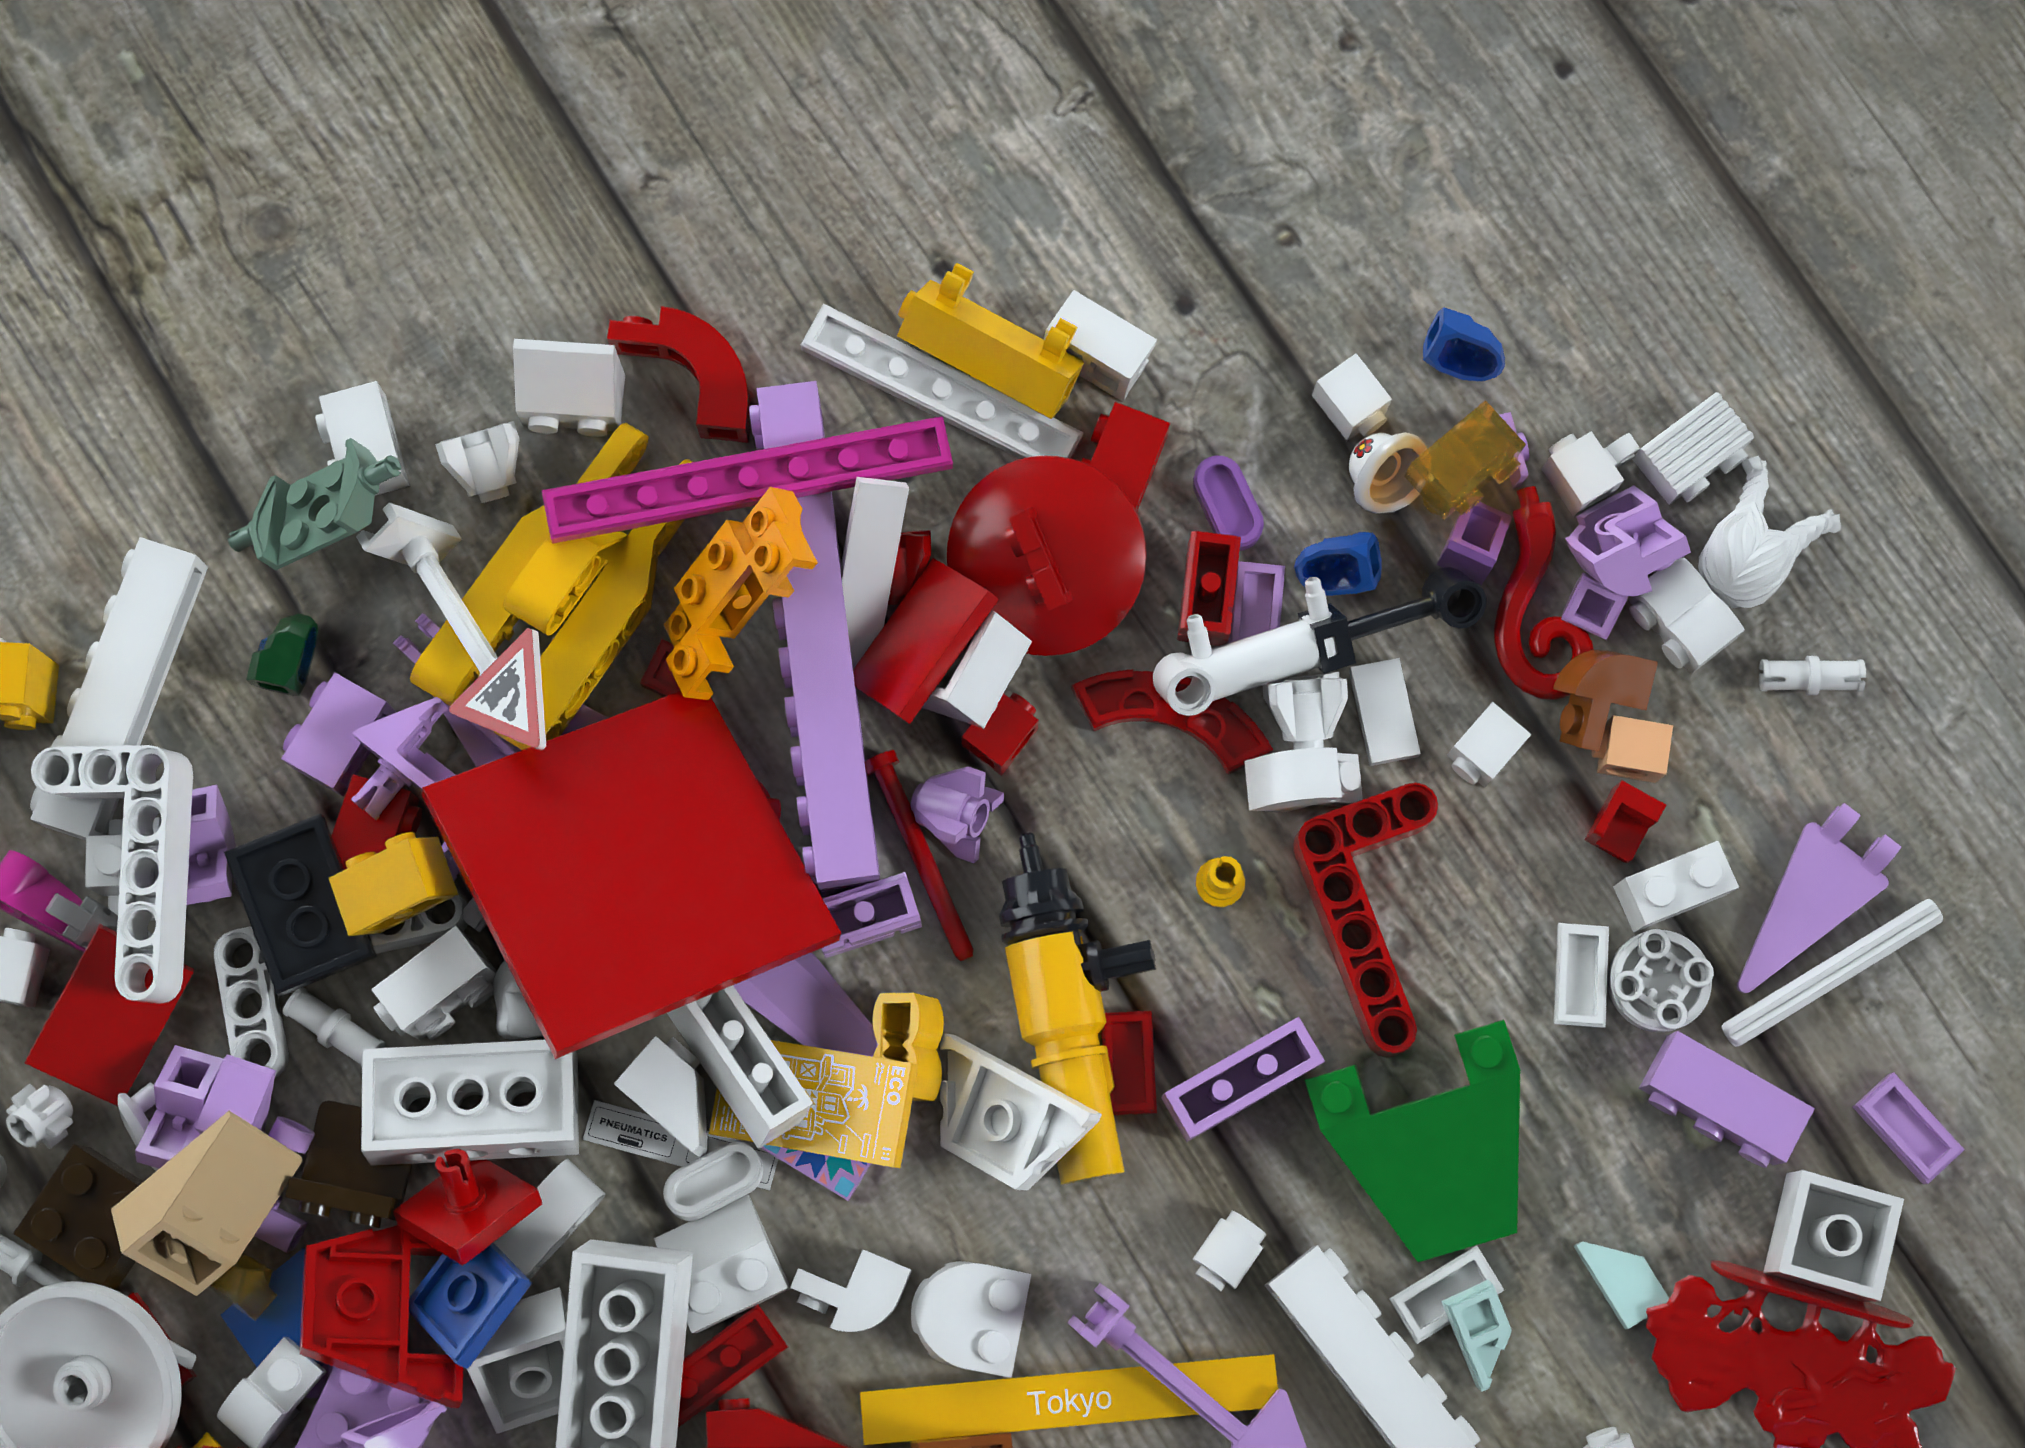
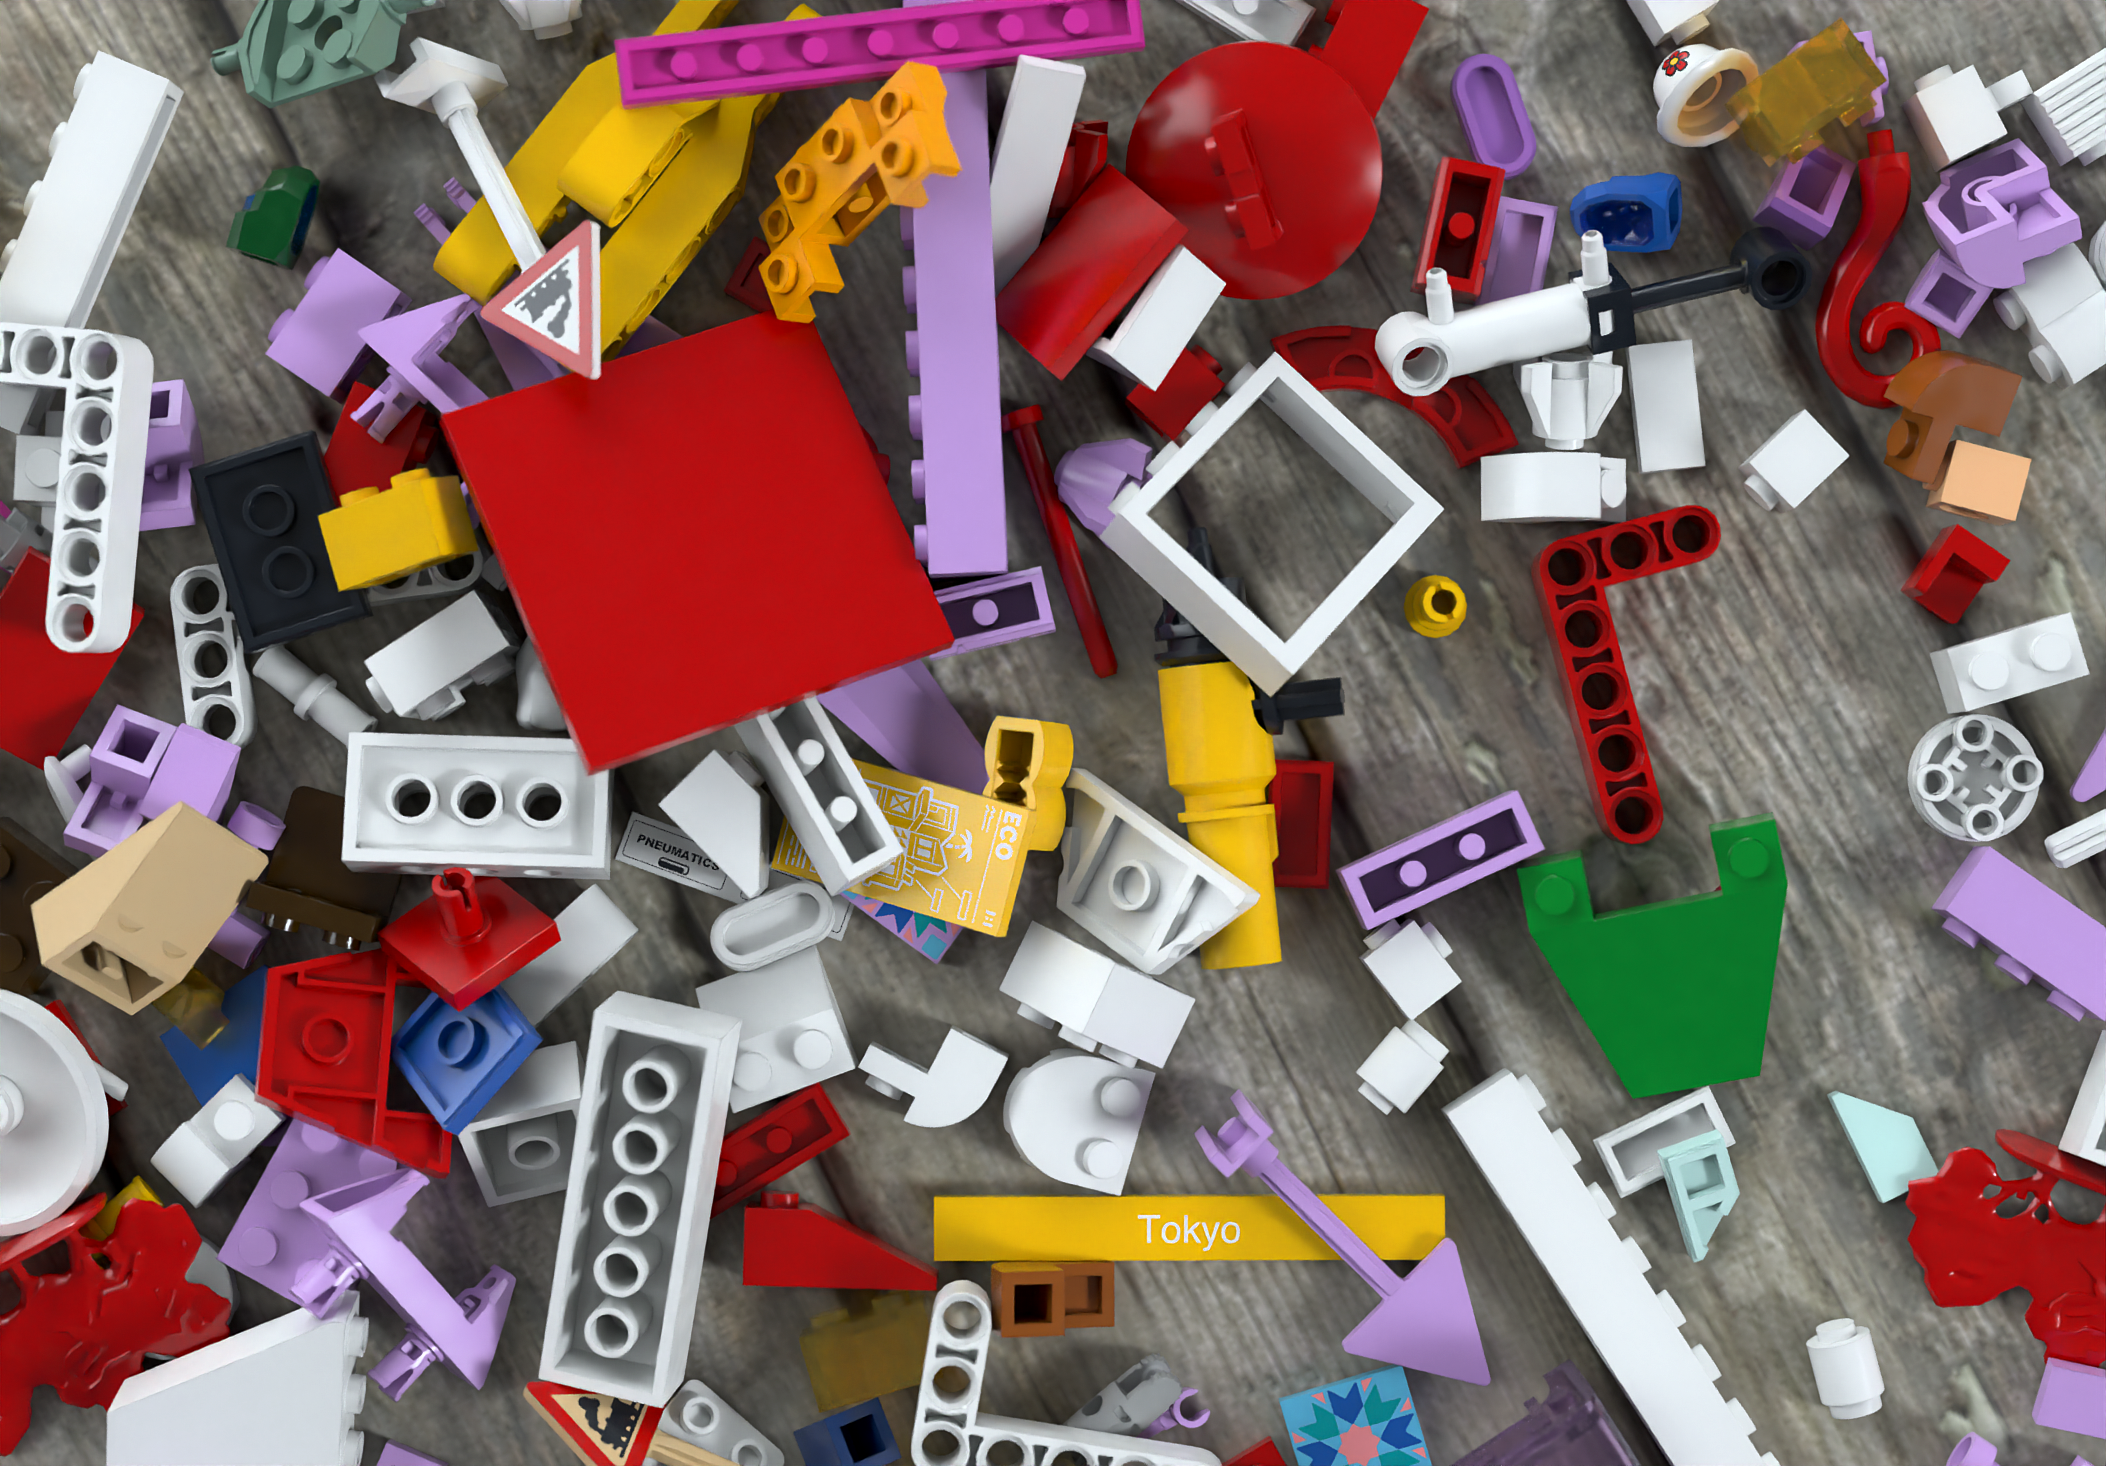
camera: 10 degrees right, 10 degrees up
white tile [1554,923,1609,1028] -> none
none -> white brick [999,920,1196,1069]
none -> white window [1099,352,1444,697]
none -> white brick [1358,918,1462,1021]

